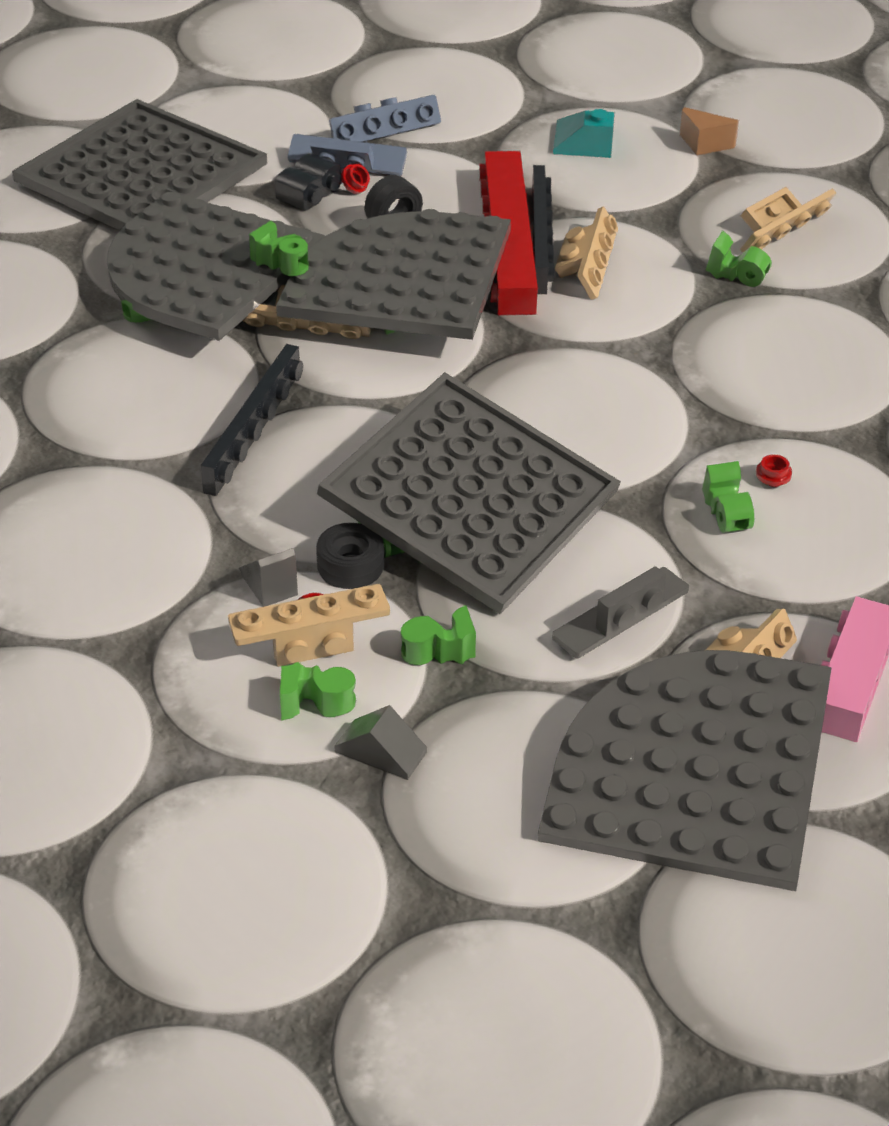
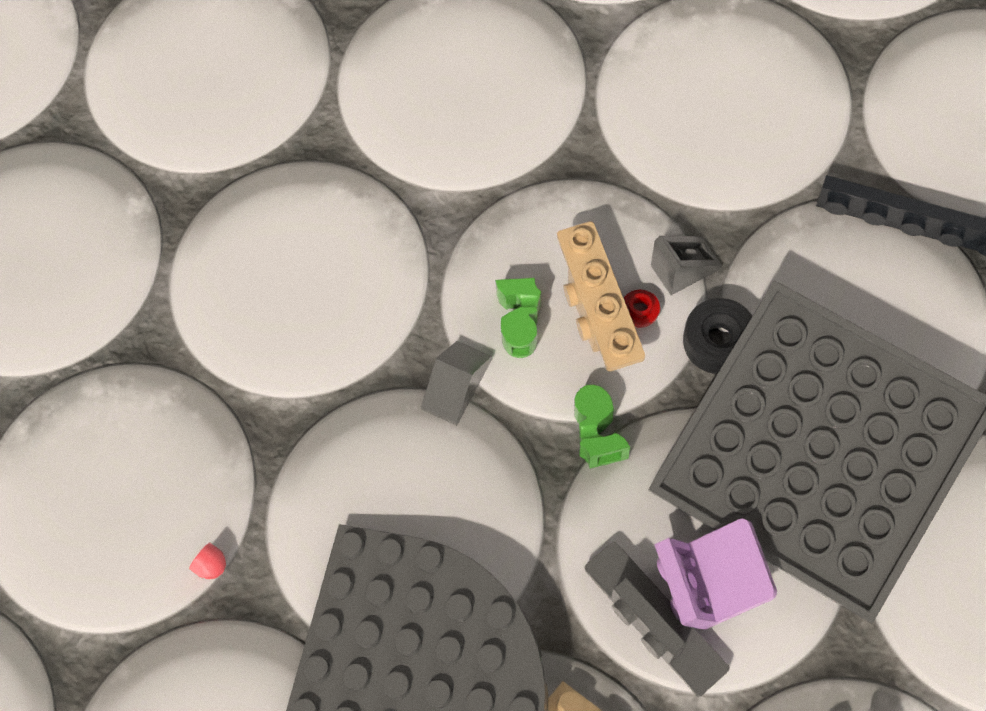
camera: 95 degrees right, 25 degrees up
none -> coral hinge [189,542,226,579]
none -> lavender bracket [654,519,777,630]

